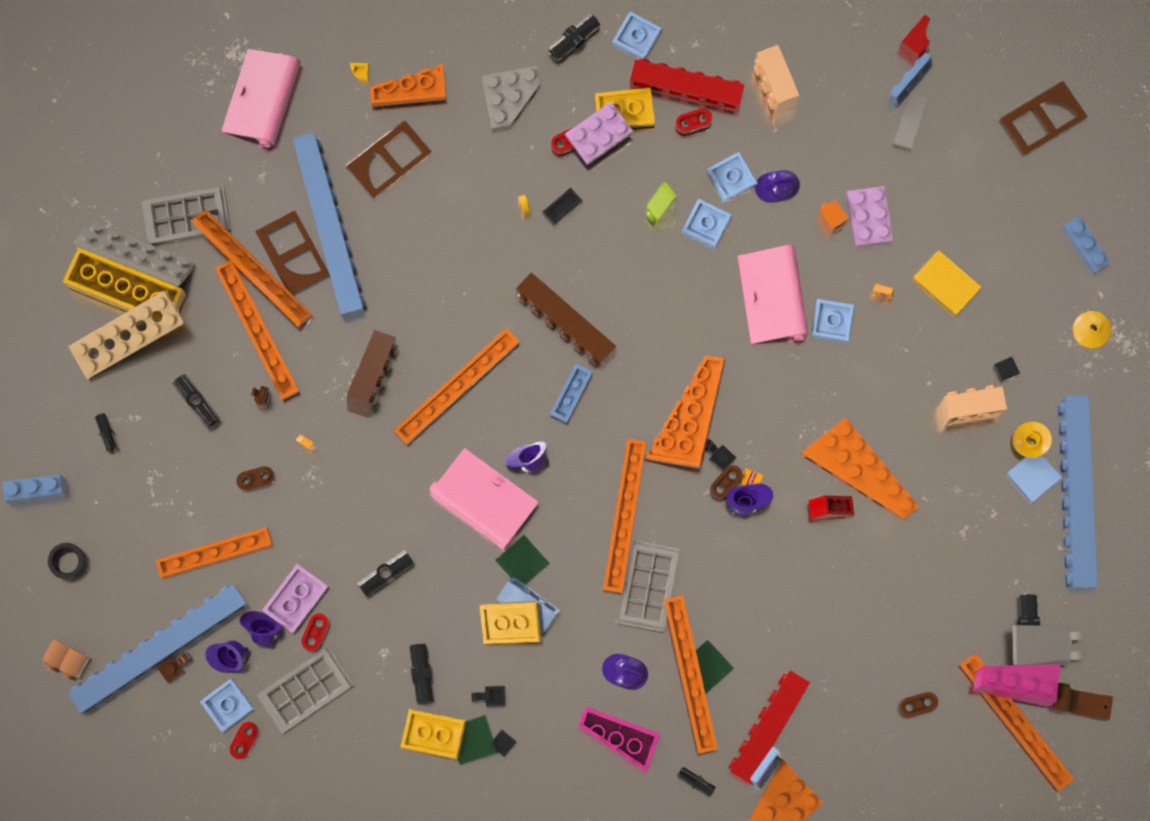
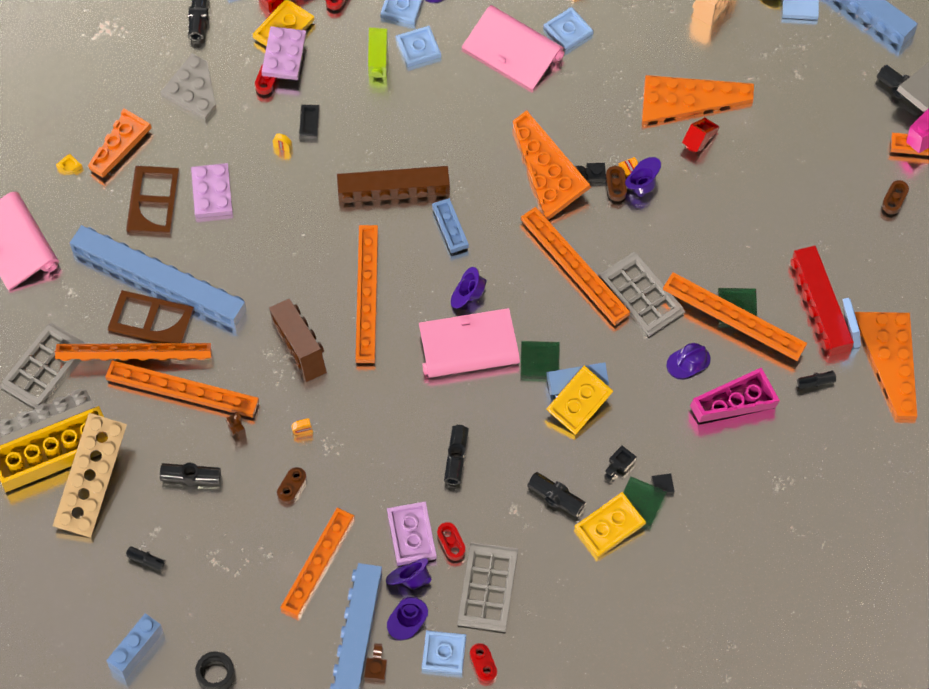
camera: 50 degrees left, 15 degrees down
none -> lavender plate [191,163,233,218]

